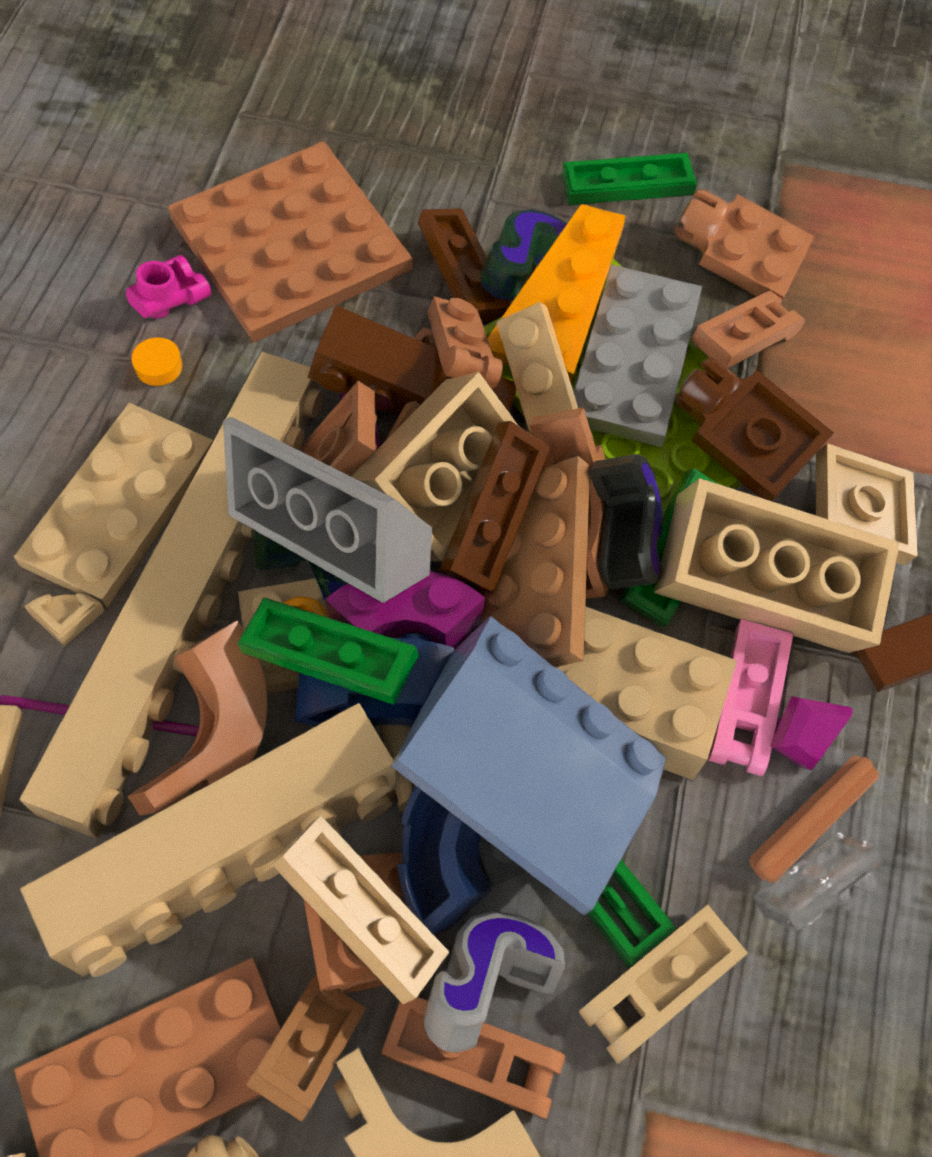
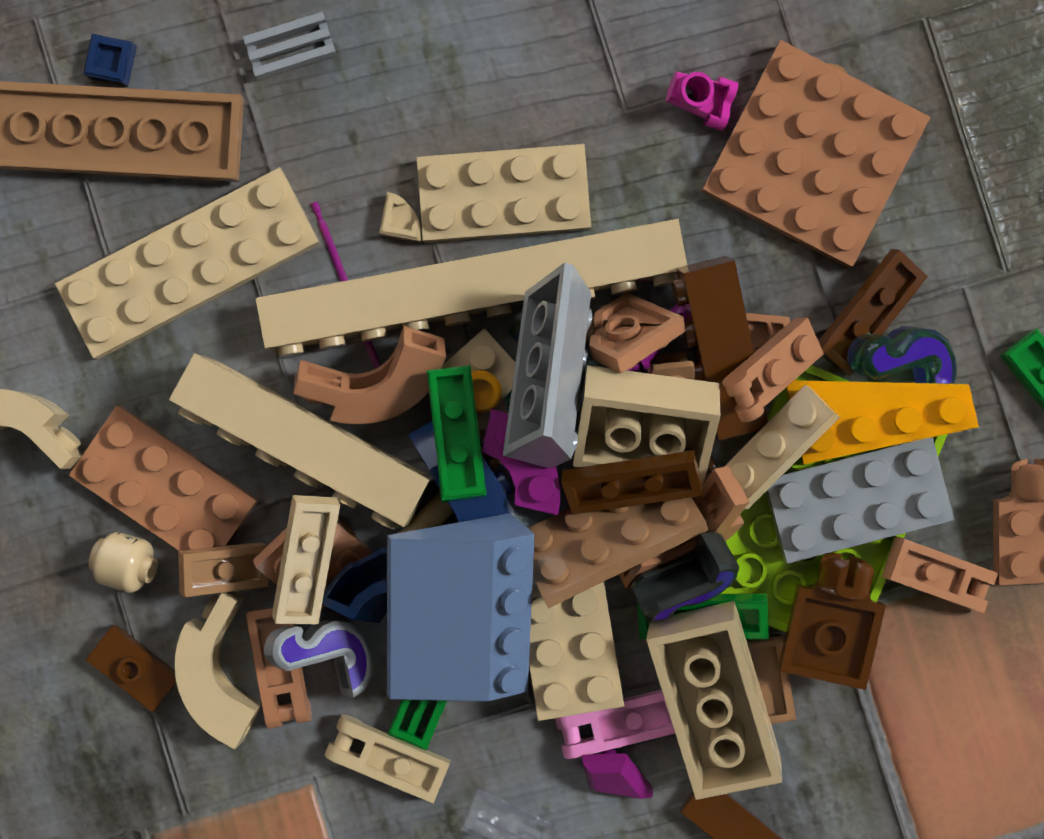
camera: 65 degrees right, 25 degrees up
light orange tile [131,337,183,386] -> none
nougat axle [749,755,879,883] -> none
tan plate [816,443,917,565] -> none

